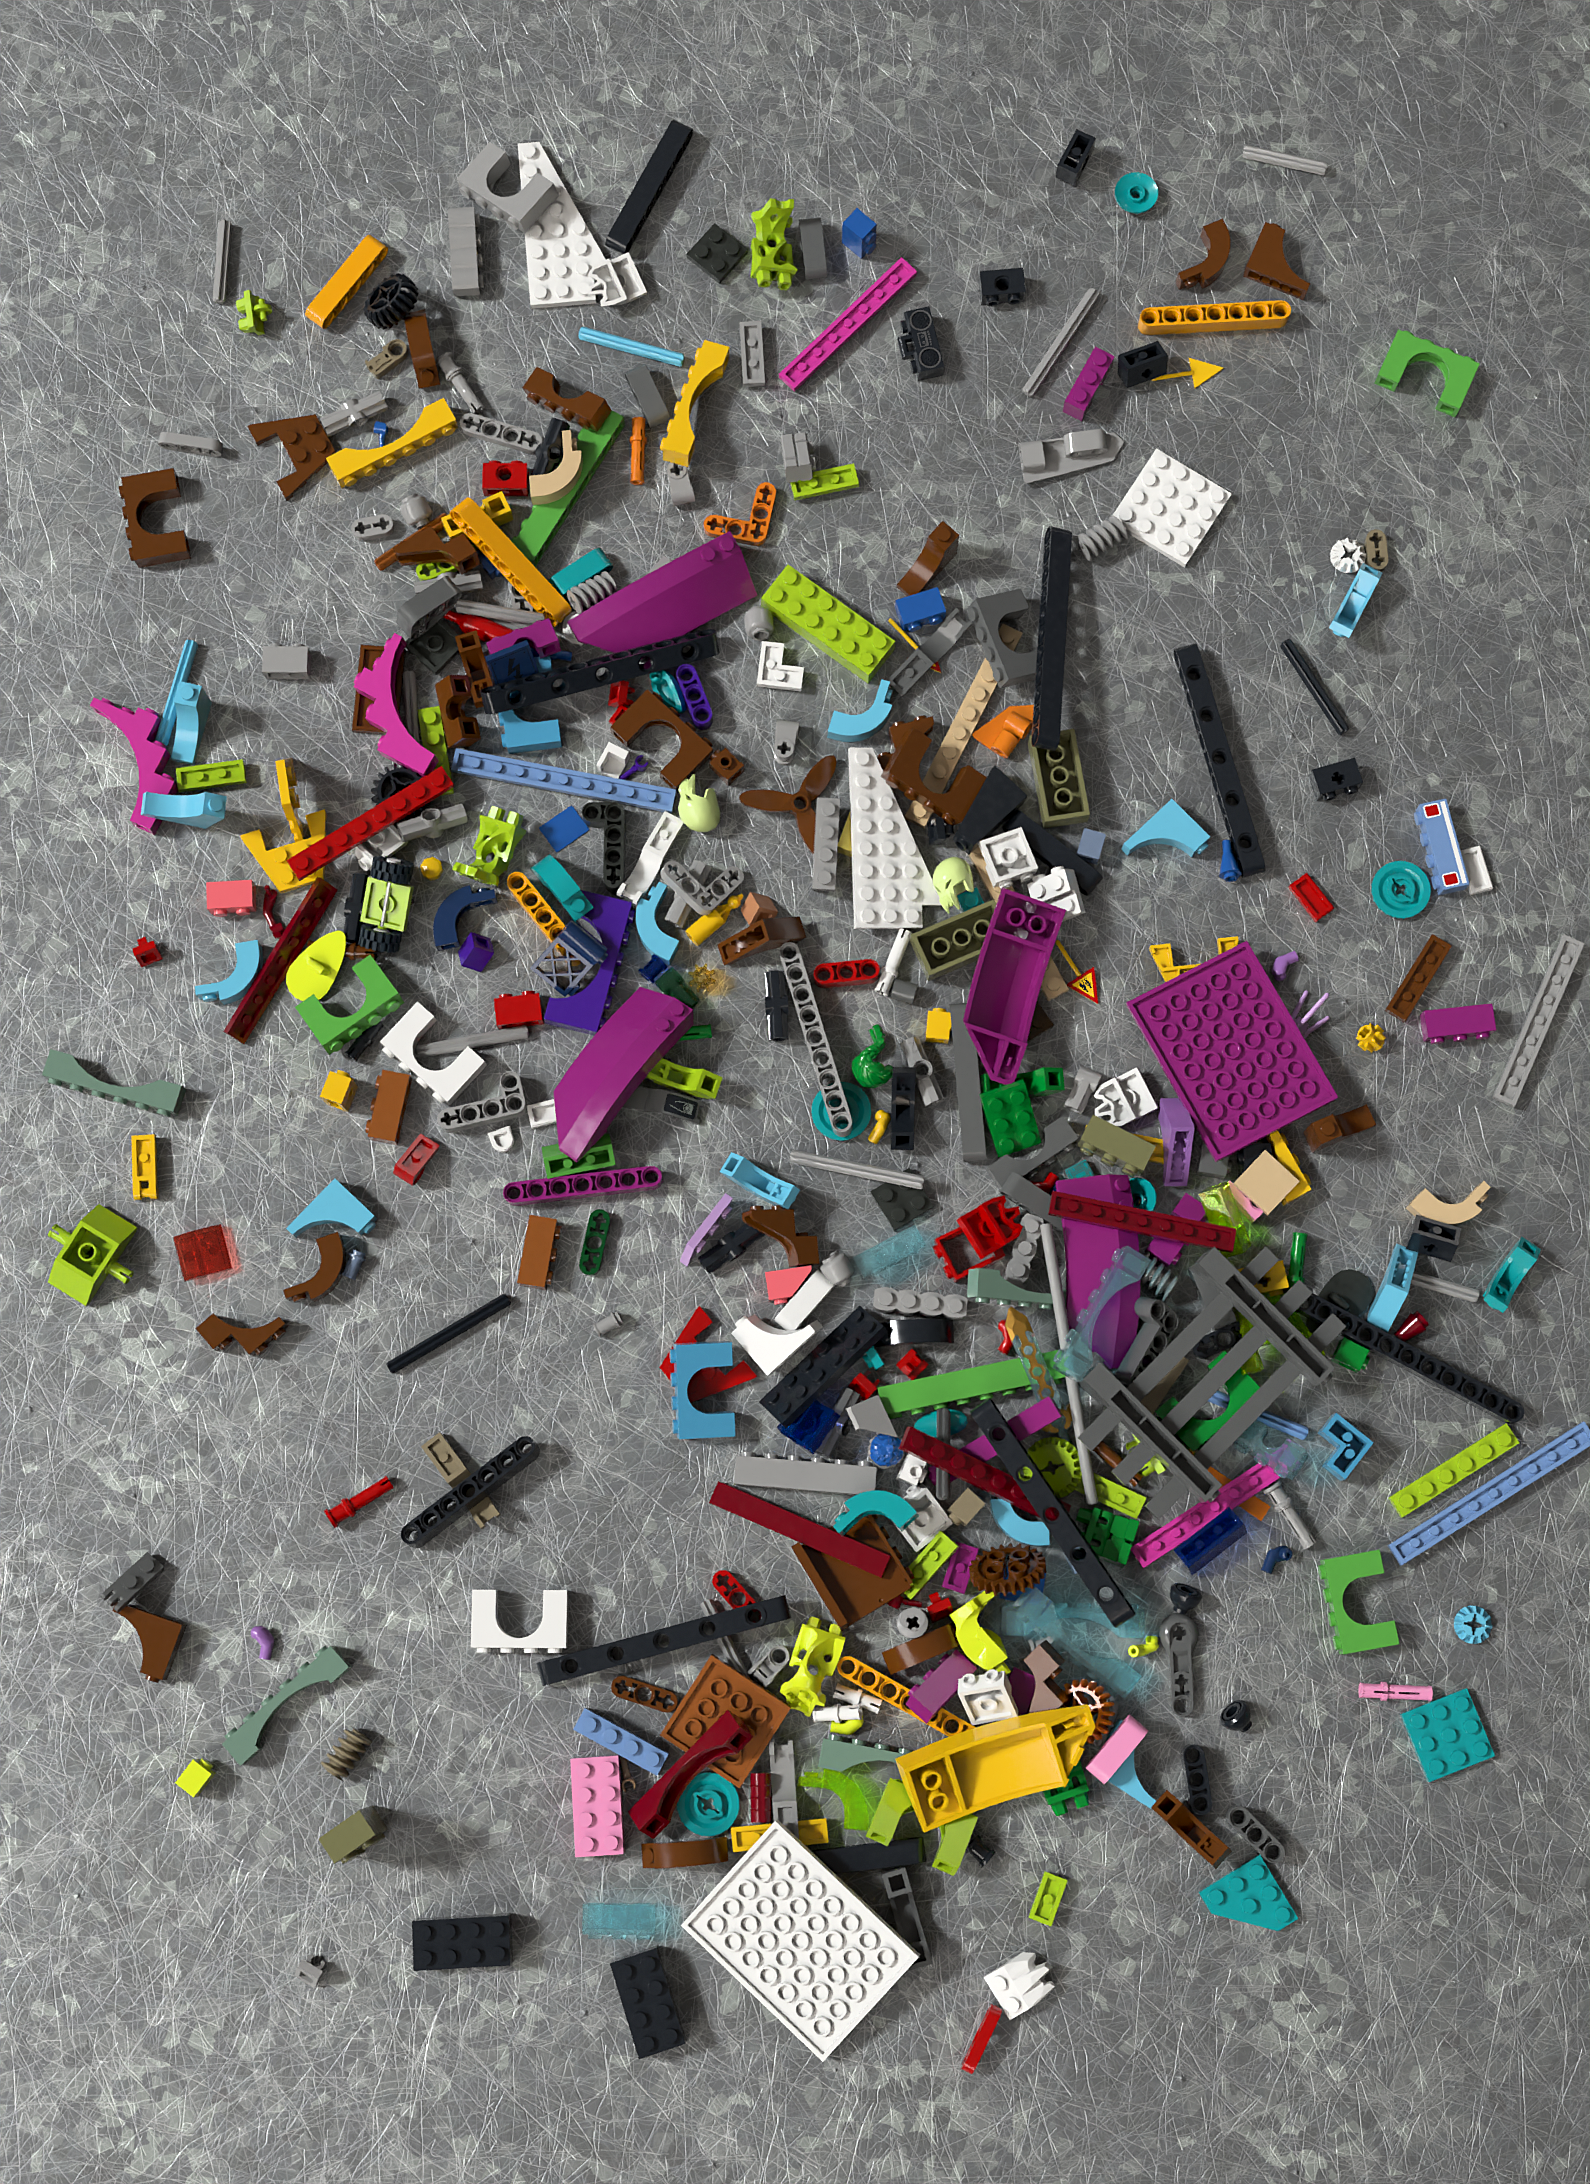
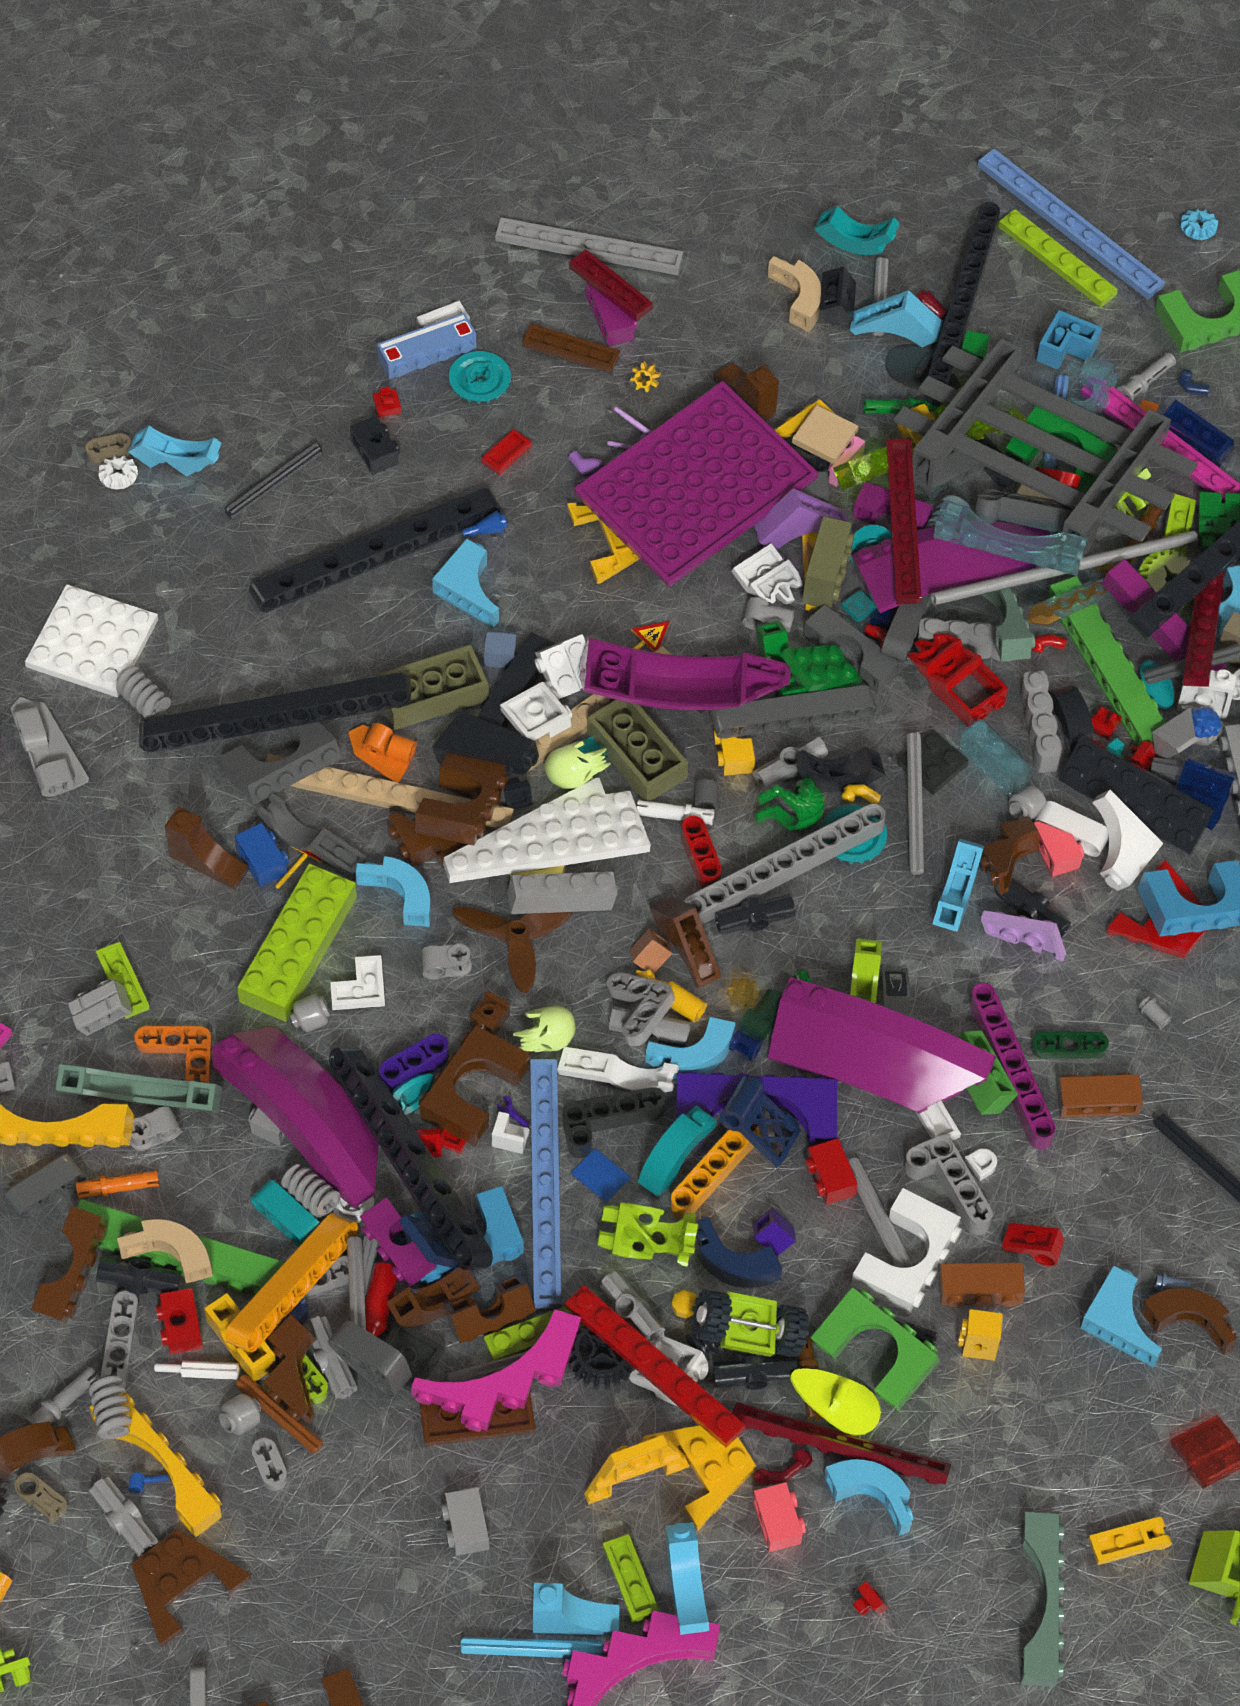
camera: 105 degrees left, 20 degrees down
none -> sand green arch [55,1064,223,1114]
none -> light grey piece [89,1376,132,1439]
none -> white axle [154,1360,240,1380]
none -> red tile [372,386,401,418]
none -> dark red plate [569,249,653,322]
none -> red beam [1035,467,1081,488]

